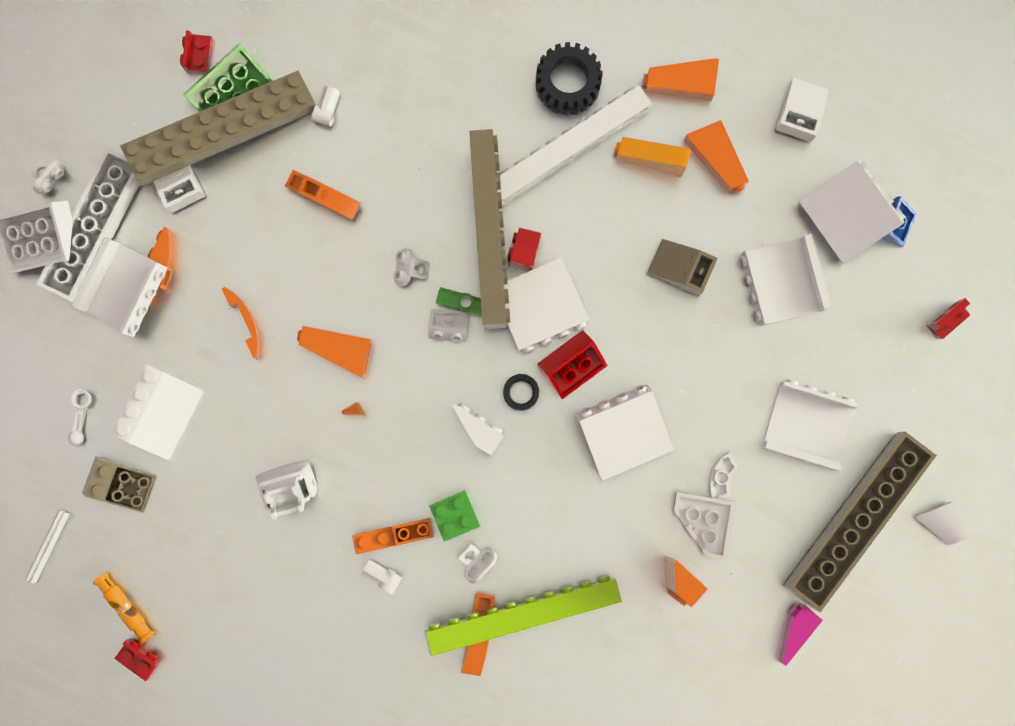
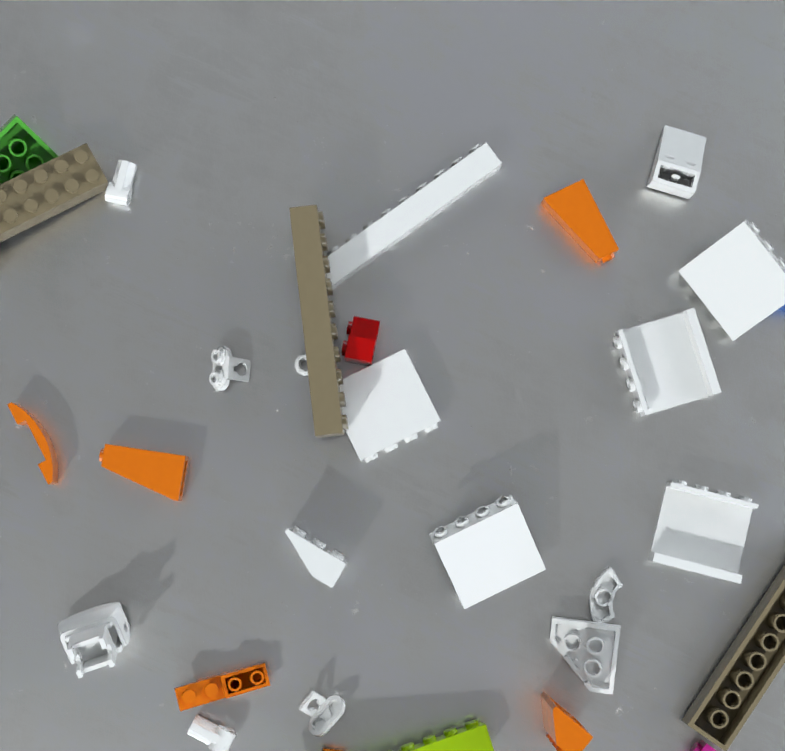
camera: 10 degrees left, 0 degrees up
orange slope [285,170,361,220] -> none
clear orange slope [341,402,367,416] -> none
white bracket [428,309,469,342] -> none
bright green brick [429,490,481,542] -> none
bright green piece [436,287,482,316] -> none
black tyre [503,374,539,411] -> none
black tyre [535,42,603,115] -> none
red slope [537,330,608,399] -> none
light orange slope [614,137,691,177] -> none
orange slope [642,58,719,101] -> none
dark tan slope [647,239,718,296] -> none
none -> white plate [295,353,308,376]

